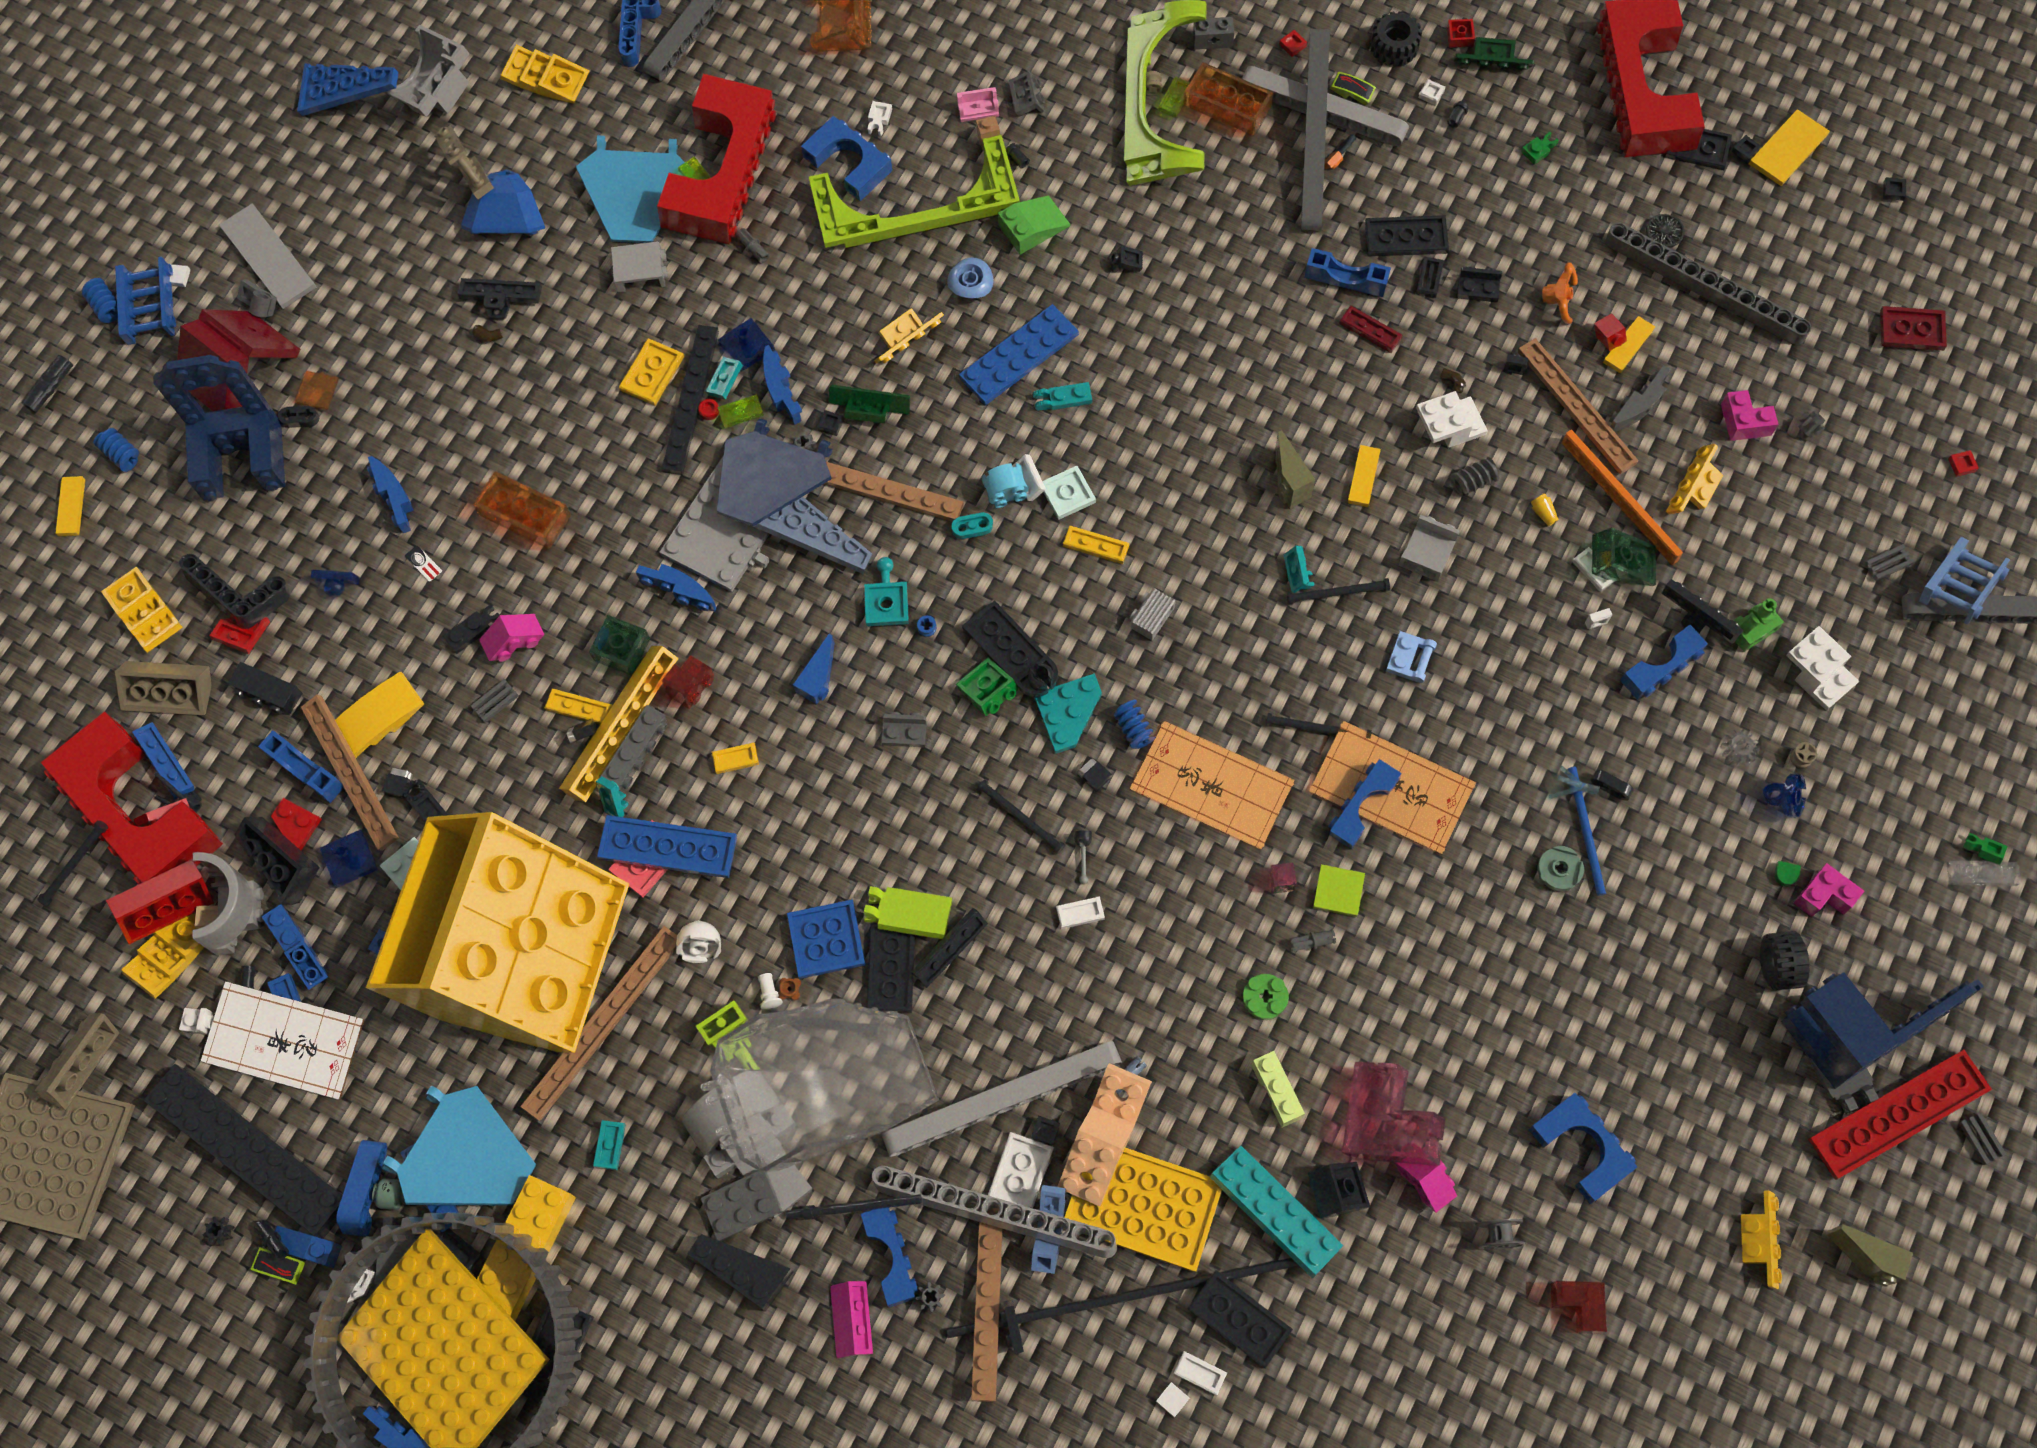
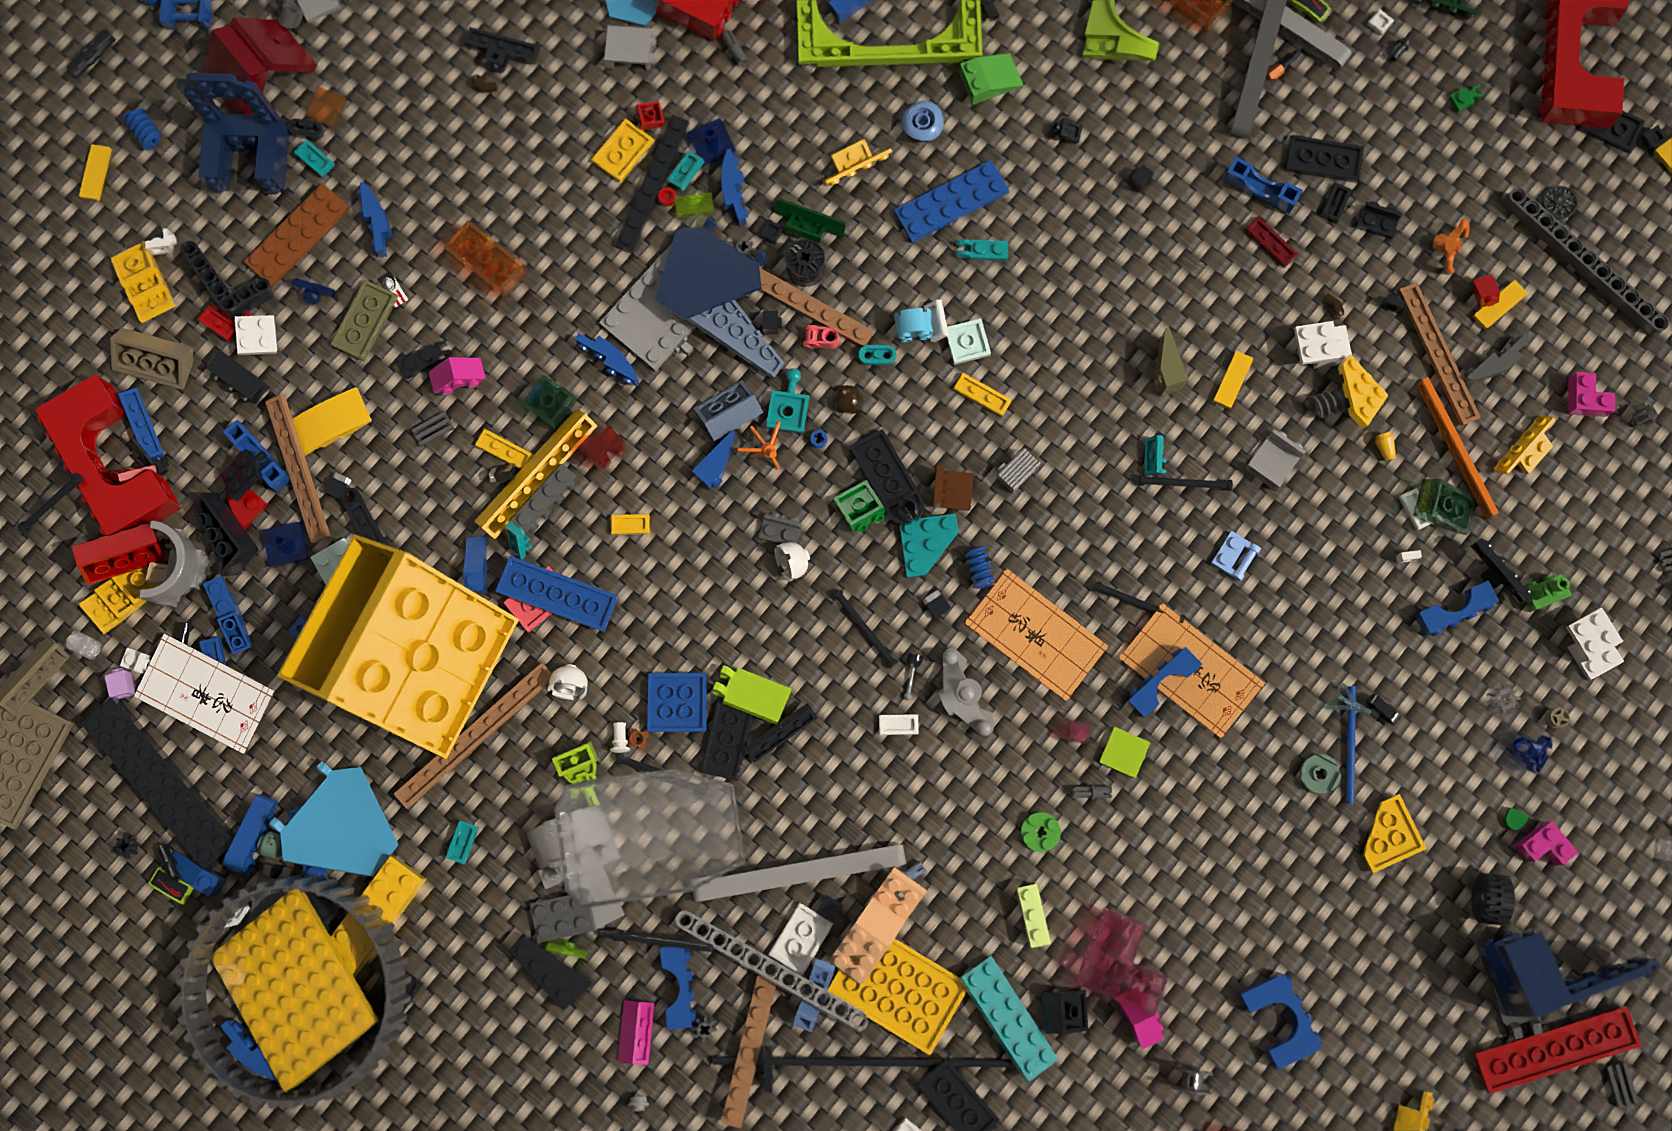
camera: 10 degrees right, 10 degrees up
none -> clear gear [65,631,102,660]
none -> lavender brick [104,668,136,699]
none -> white bracket [145,228,177,255]
none -> black plate [217,449,267,502]
none -> white plate [235,315,277,355]
none -> dark orange plate [244,183,350,287]
none -> teal plate [294,139,335,178]
none -> olive tile [330,279,399,362]
none -> blue slope [463,537,488,594]
none -> clear neon green plate [546,941,590,959]
none -> light grey plate [628,1097,649,1111]
none -> red piece [636,101,664,130]
none -> sand blue slope [693,380,763,441]
none -> orange plant [737,421,781,469]
none -> black plate [763,311,782,335]
none -> white cylinder [774,542,810,582]
none -> black wheel [786,239,825,287]
none -> coral piece [803,325,840,349]
none -> dark brown hair [833,385,864,414]
none -> reddish brown bracket [932,465,974,511]
none -> light grey piece [938,648,994,736]
none -> black plate [1128,164,1154,193]
none -> yellow plate [1338,355,1388,429]
none -> yellow plate [1362,794,1427,873]

